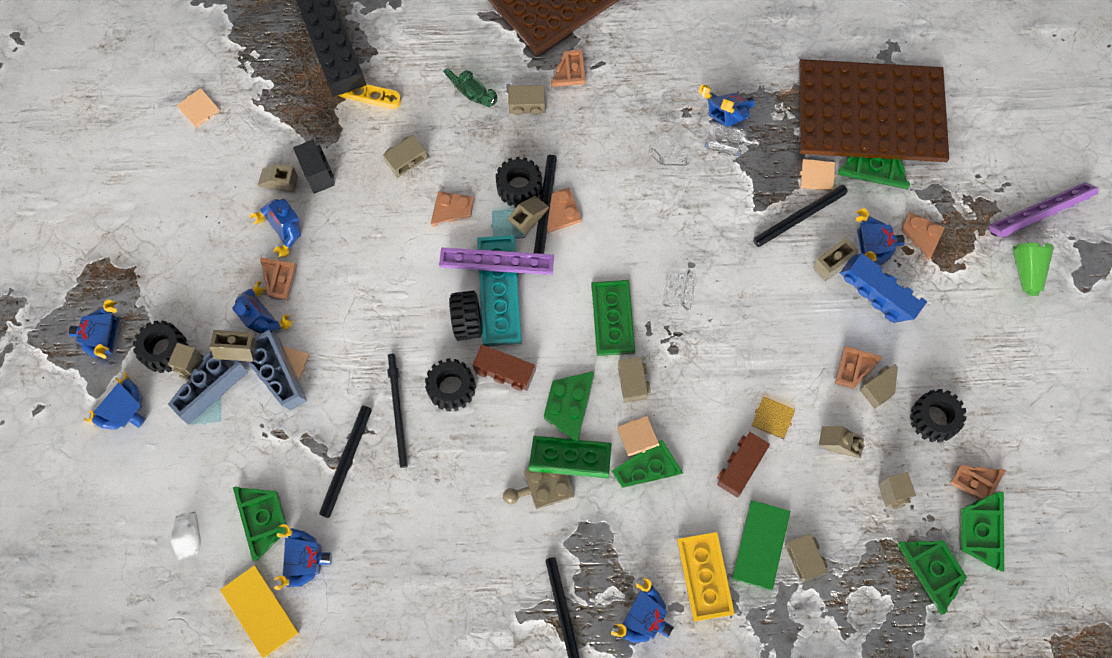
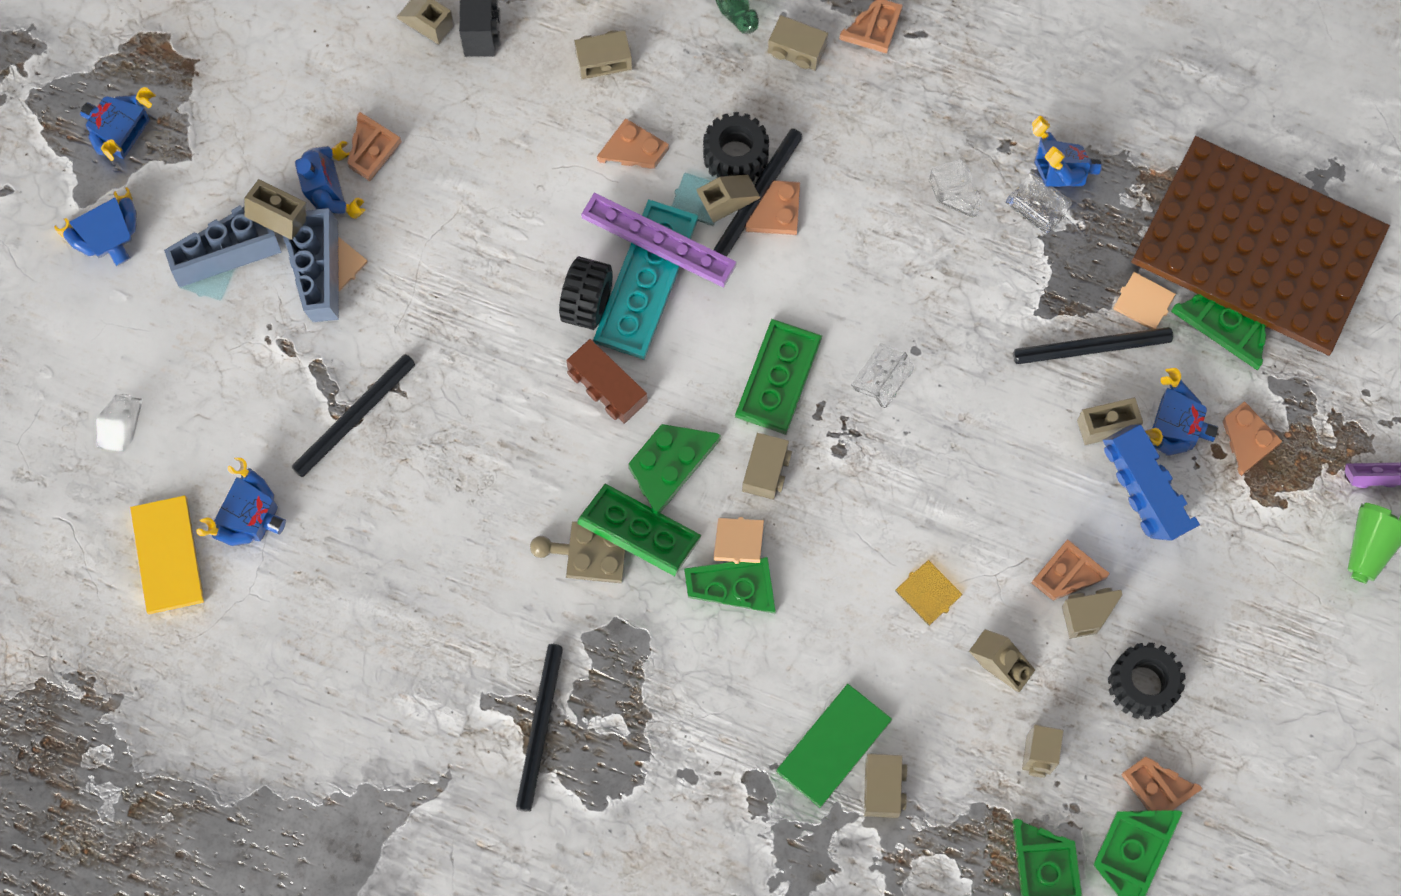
camera: 20 degrees right, 0 degrees up
black tyre [133,320,188,373] -> none
dark tan brick [168,343,204,381] -> none
green wing [233,486,287,561] -> none
blue torso [250,199,301,258] -> none
black bar [387,353,408,468] -> none
black tyre [425,358,476,412] -> none
blue torso [611,577,674,643] -> none
yellow plate [677,532,735,622] -> none
copper brick [717,432,770,498] -> none

